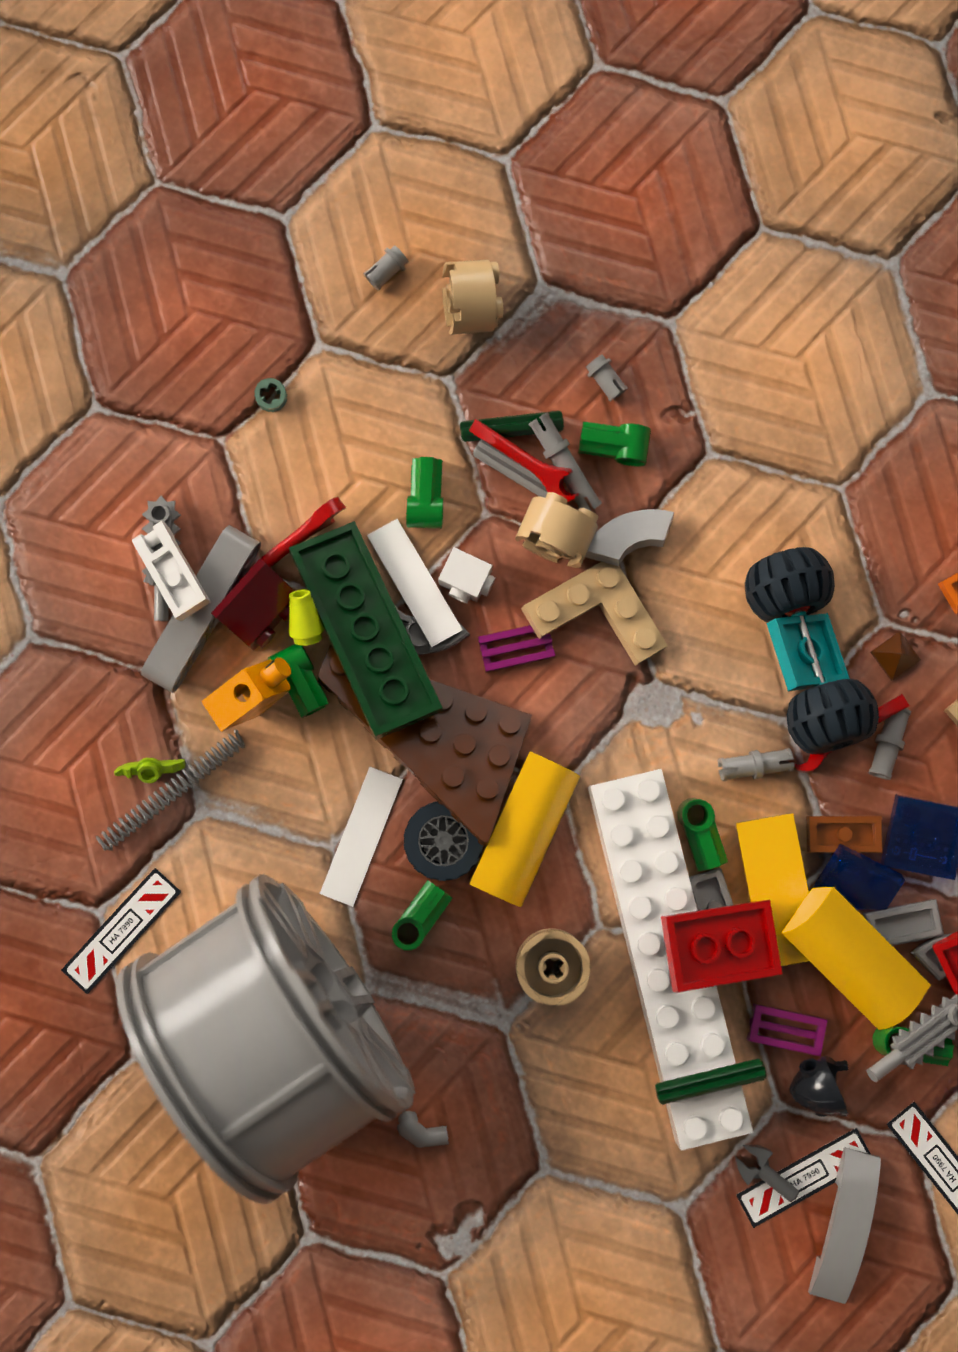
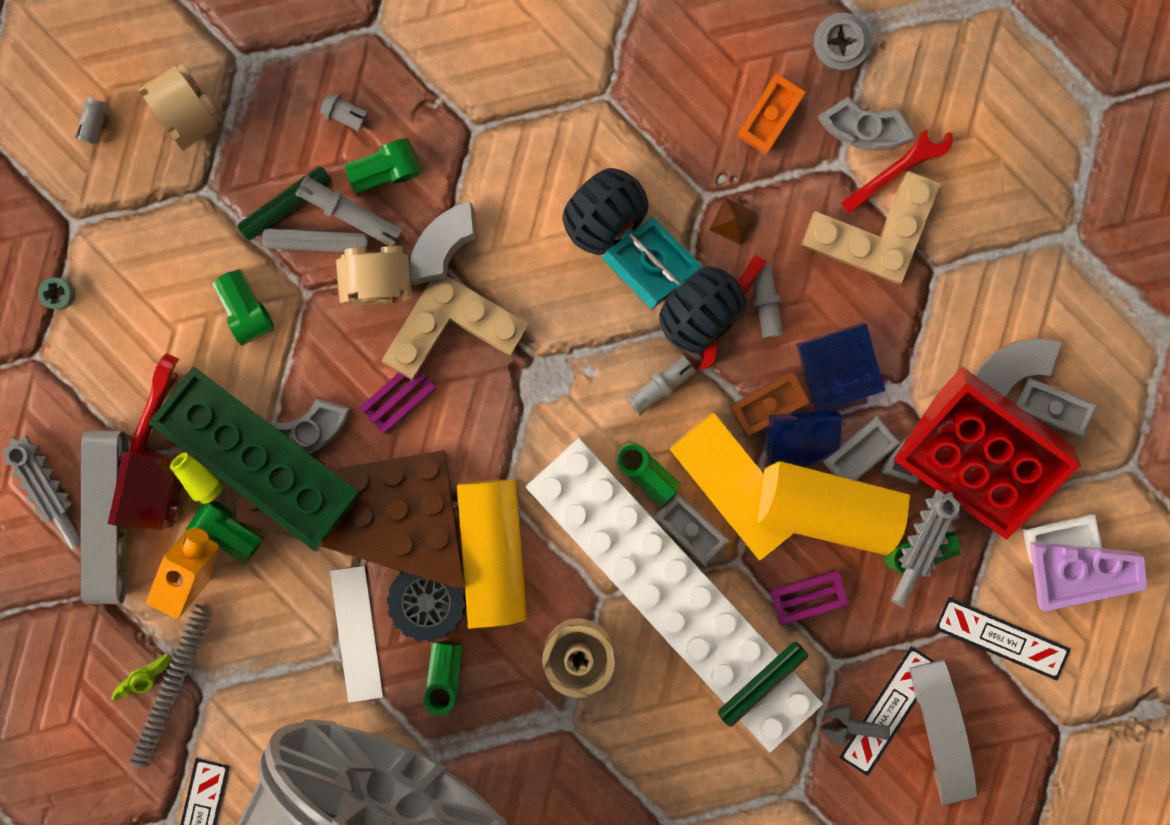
camera: 20 degrees left, 5 degrees up
white plate [132,520,211,622] -> none
white sticker [367,519,463,647] -> none
white brick [438,547,496,603] -> none
red piece [469,419,579,502] -> none
red plate [661,900,783,993] -> none
black helmet [789,1055,848,1117] -> none

